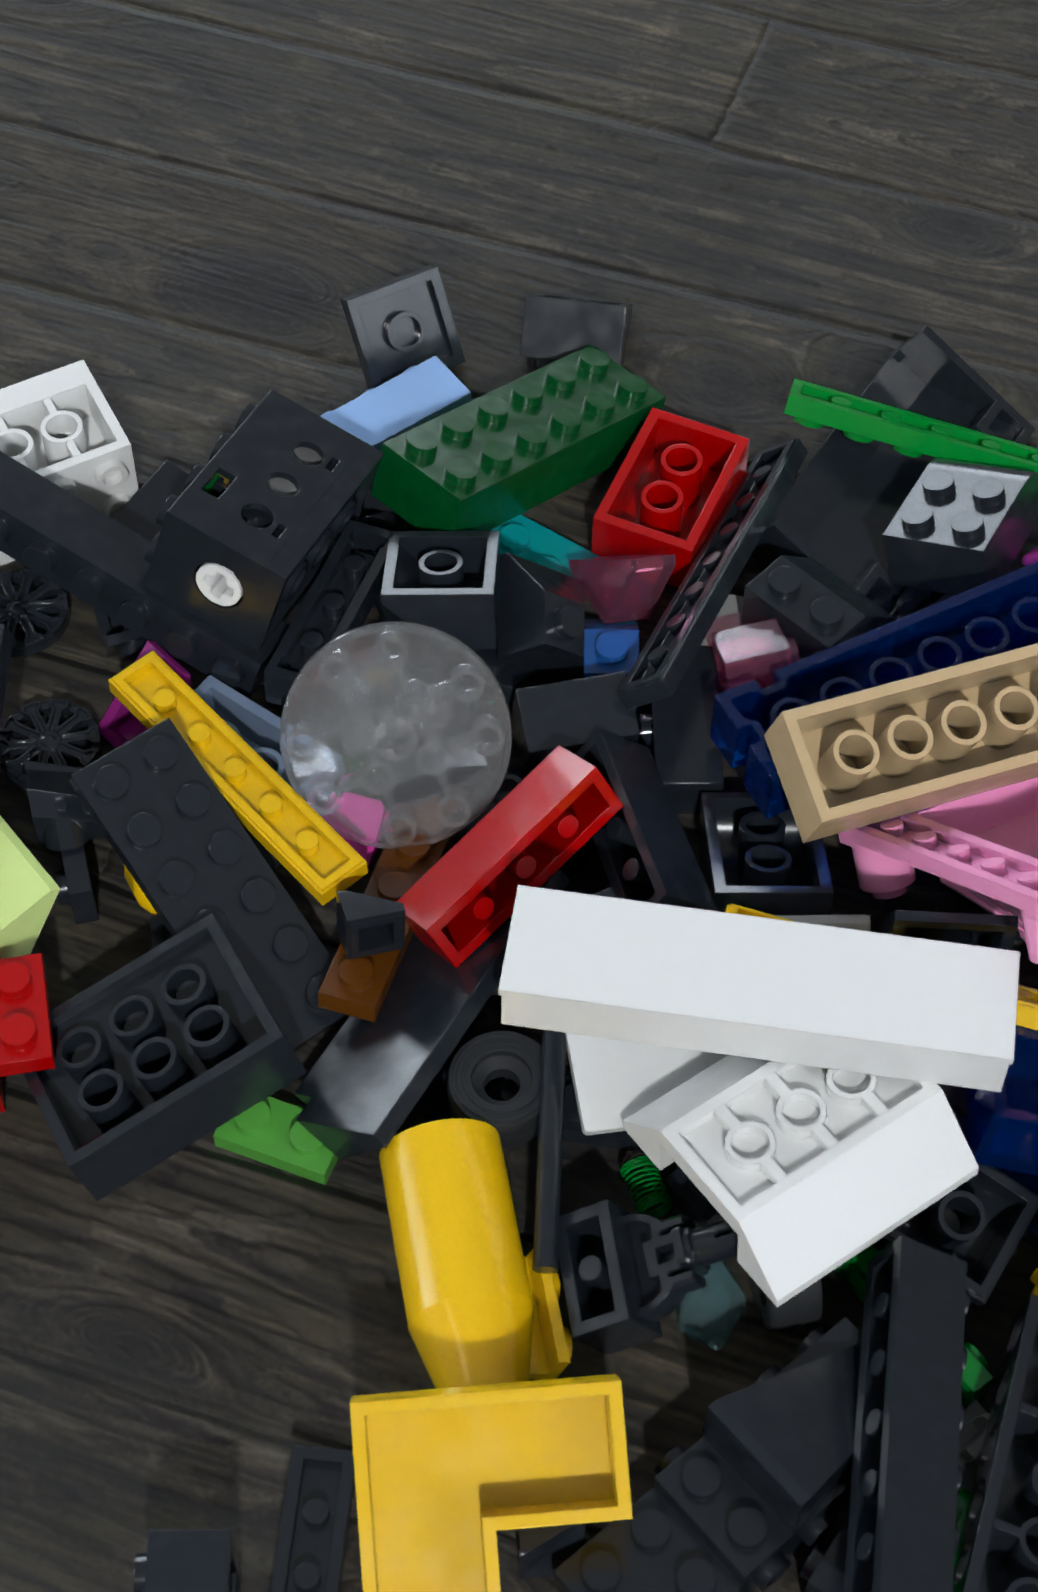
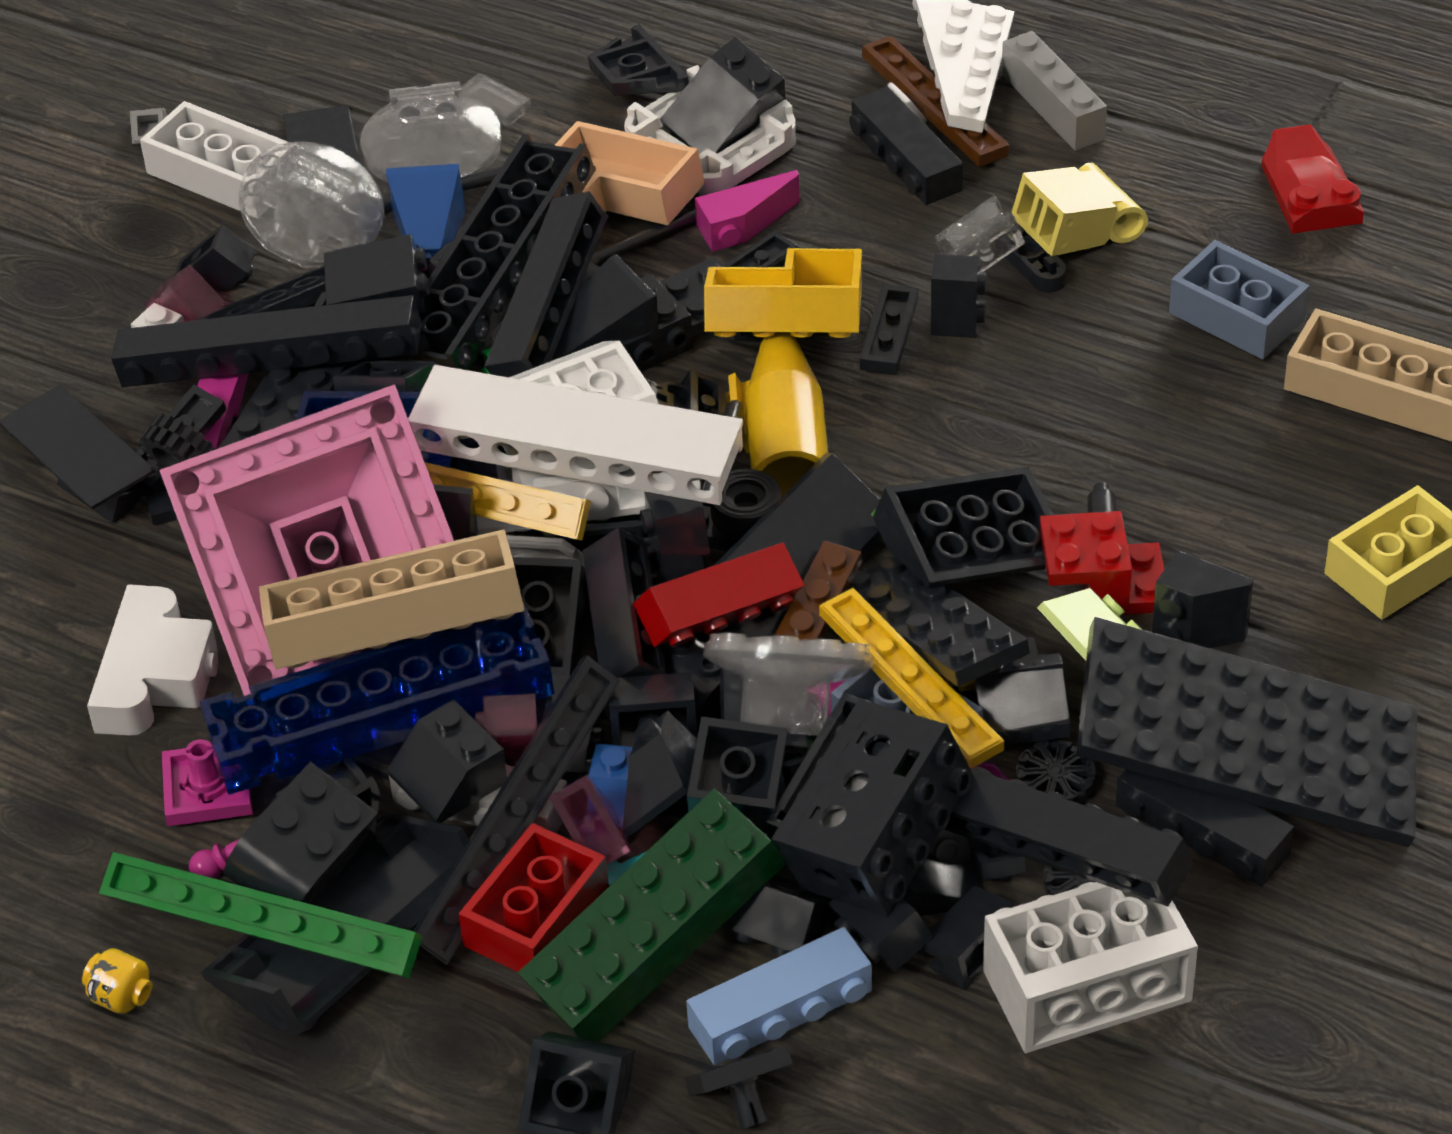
camera: 170 degrees left, 10 degrees down
black slope [336,890,405,959] -> none

